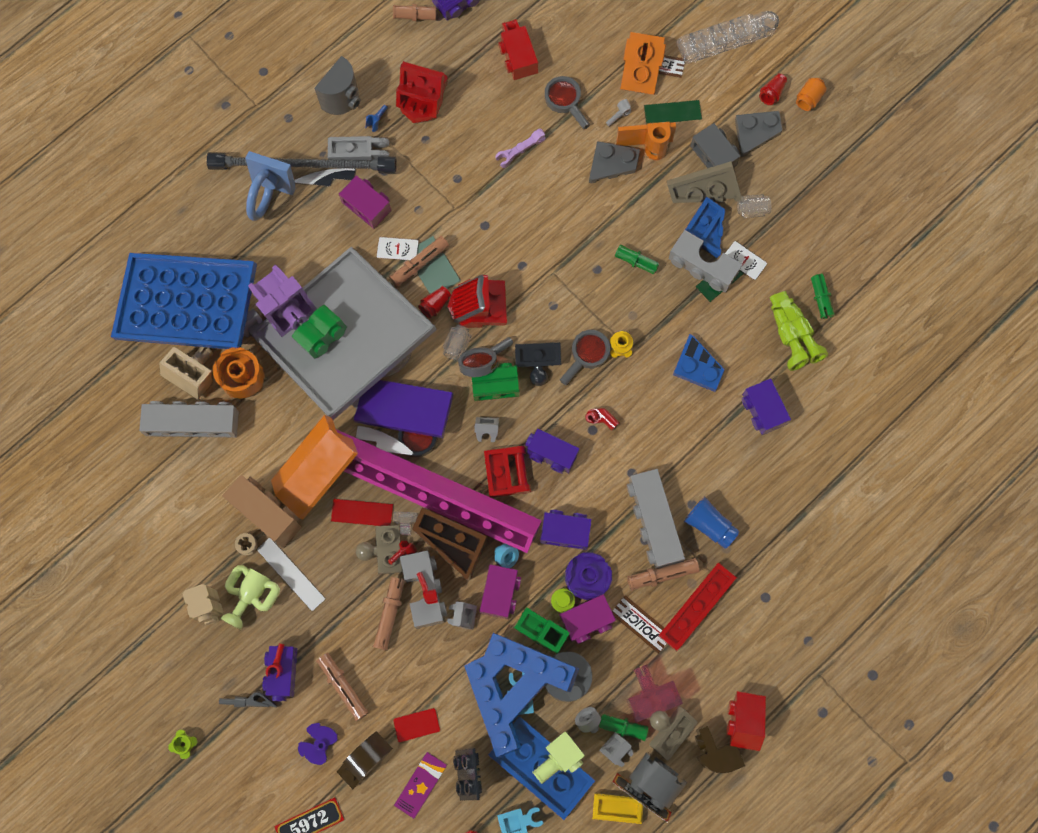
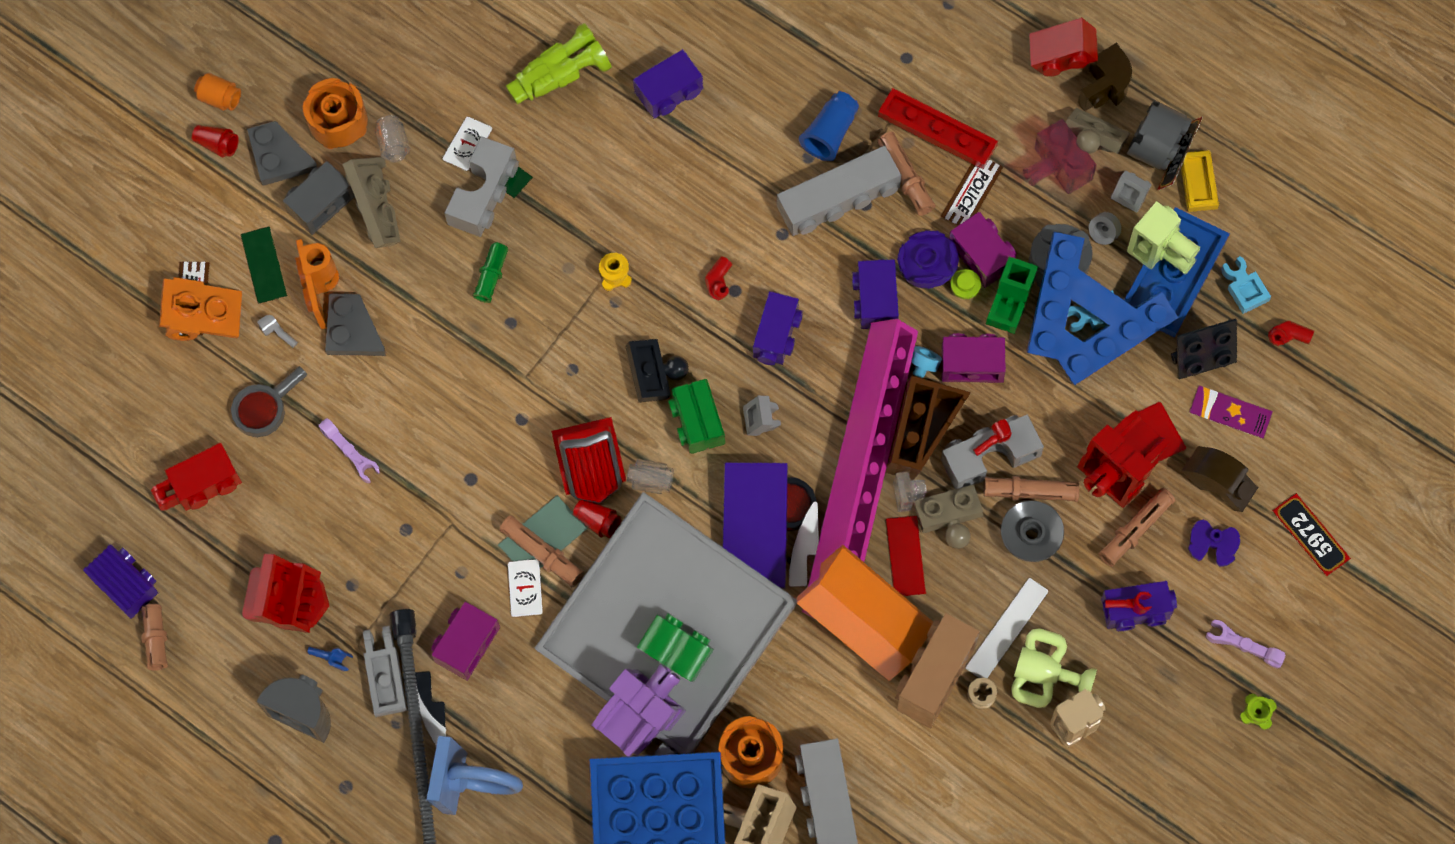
camera: 100 degrees left, 5 degrees down
dark grey hand [219,691,277,708] -> none
red hand [388,540,417,565] -> none
light grey tile [447,602,477,630] -> none
dark grey piece [458,337,513,377] -> none
red plate [484,446,531,498] -> none
piece [560,330,610,385] -> none
green axle [599,714,649,741] -> none
blue wing [673,334,724,392] -> none
clear piece [676,11,780,64] -> none
blue wing [685,197,725,258] -> none
green axle [811,274,835,319] -> none
none -> orange brick [303,78,368,149]
none -> dark grey dish [1001,501,1064,562]
none -> red piece [1077,410,1171,508]
none -> lavender piece [1206,620,1286,668]

